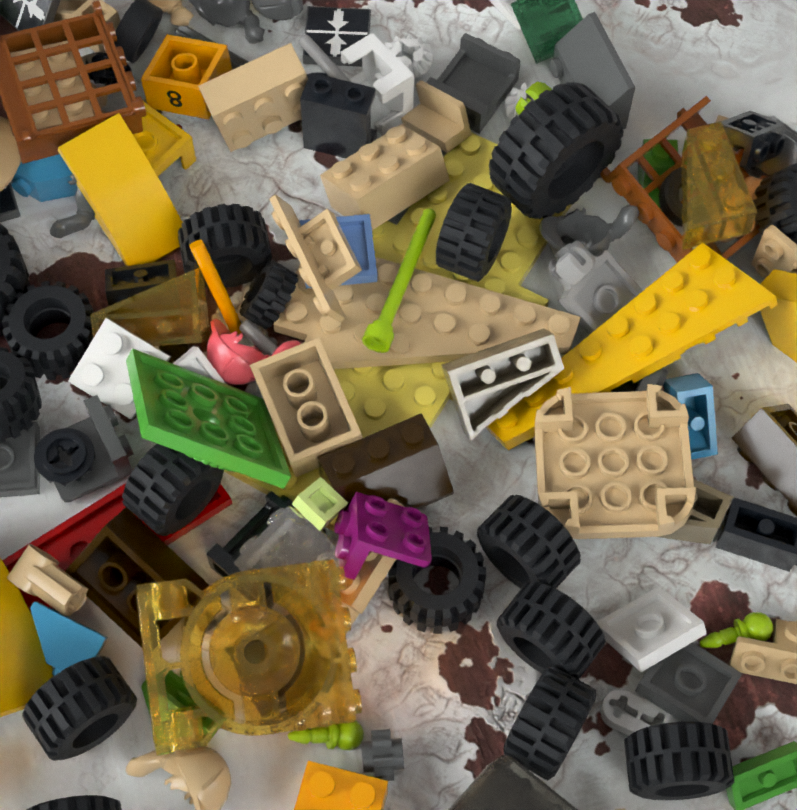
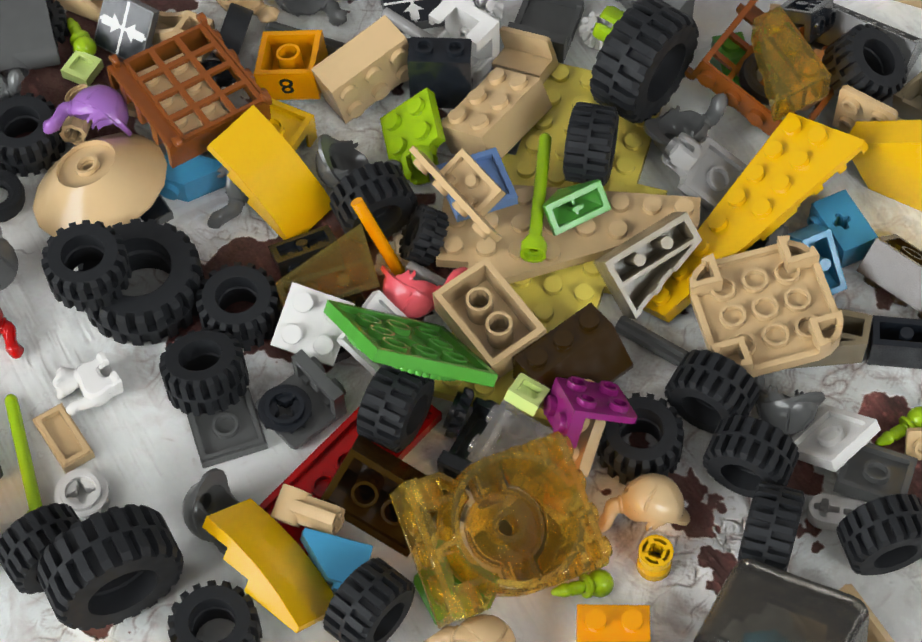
camera: 10 degrees left, 5 degrees down
dark grey gear [361,729,404,781] -> none
none -> dark grey piece [315,134,402,189]
none -> lime plate [380,87,446,185]
none -> black gear [442,386,474,439]
none -> bright green slope [542,179,611,236]
none -> tan piece [592,473,691,533]
none -> dark grey axle [615,316,688,366]
none -> yellow wheel [636,535,674,582]
none -> dark grey piece [754,375,826,435]
none -> dark azure brick [807,190,878,268]

